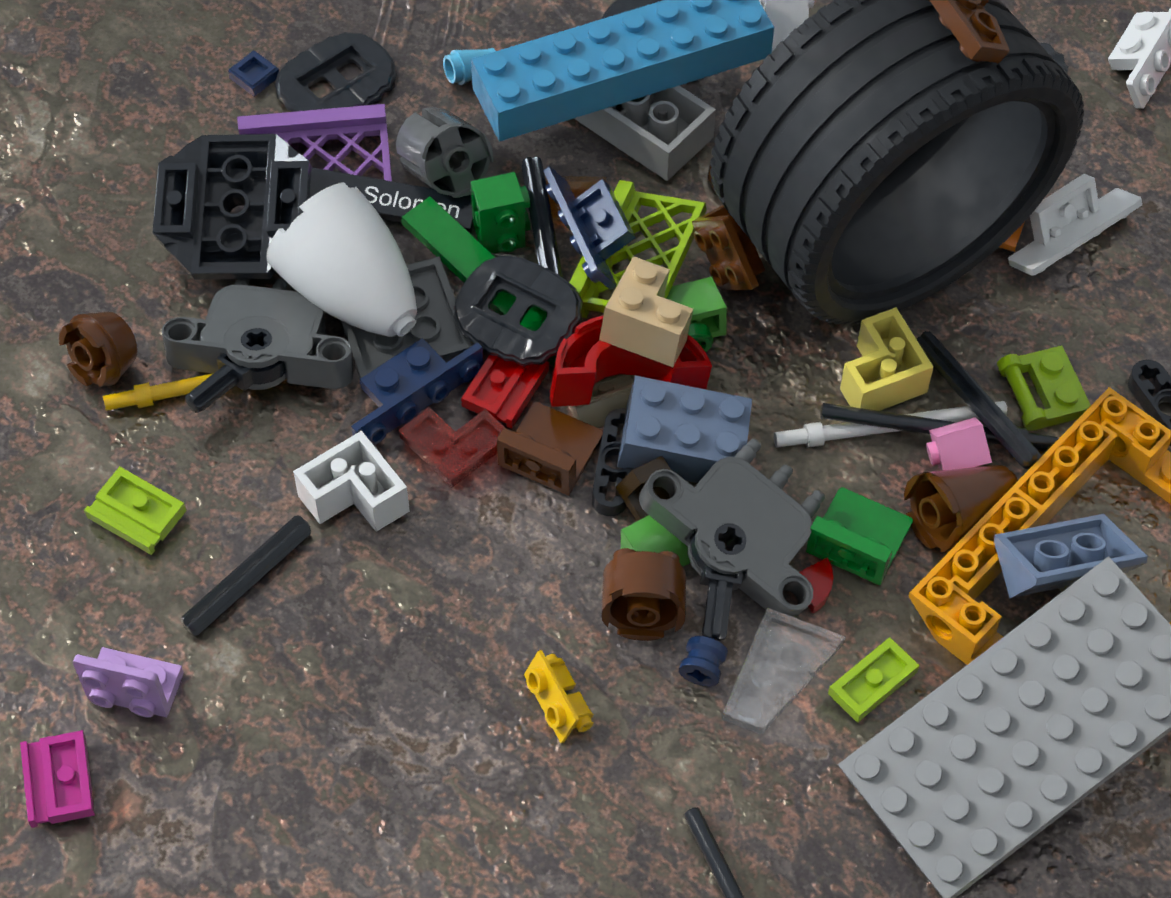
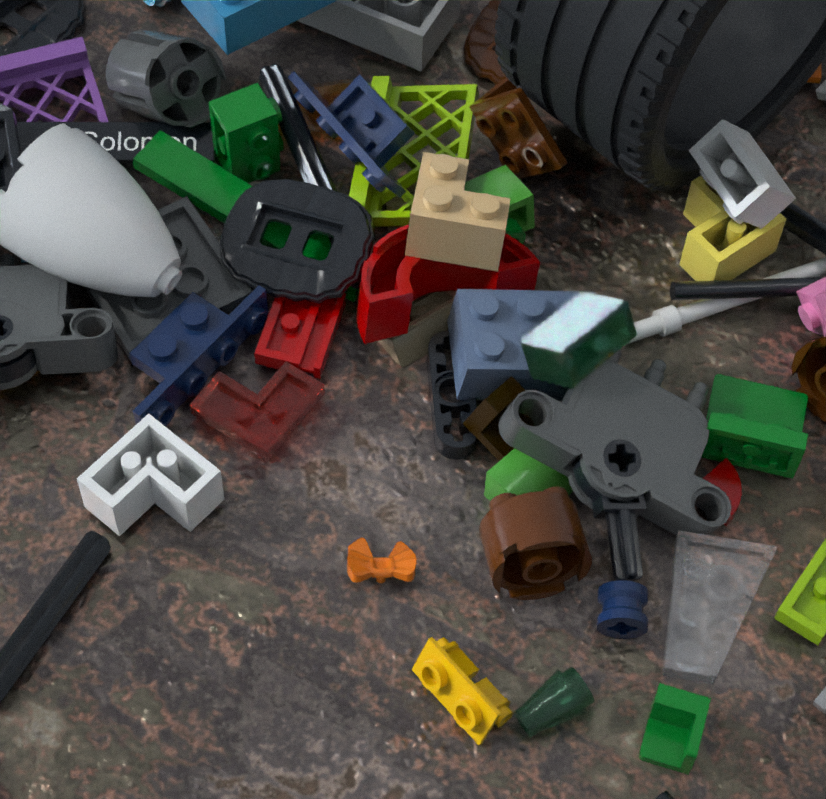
camera: 15 degrees left, 0 degrees up
reddish brown bracket [497,402,603,496] -> none
none -> orange piece [347,538,417,583]
none -> clear green cone [513,666,595,738]
none -> clear green brick [520,291,637,389]
none -> green panel [638,683,711,775]
none -> white brick [688,119,796,229]

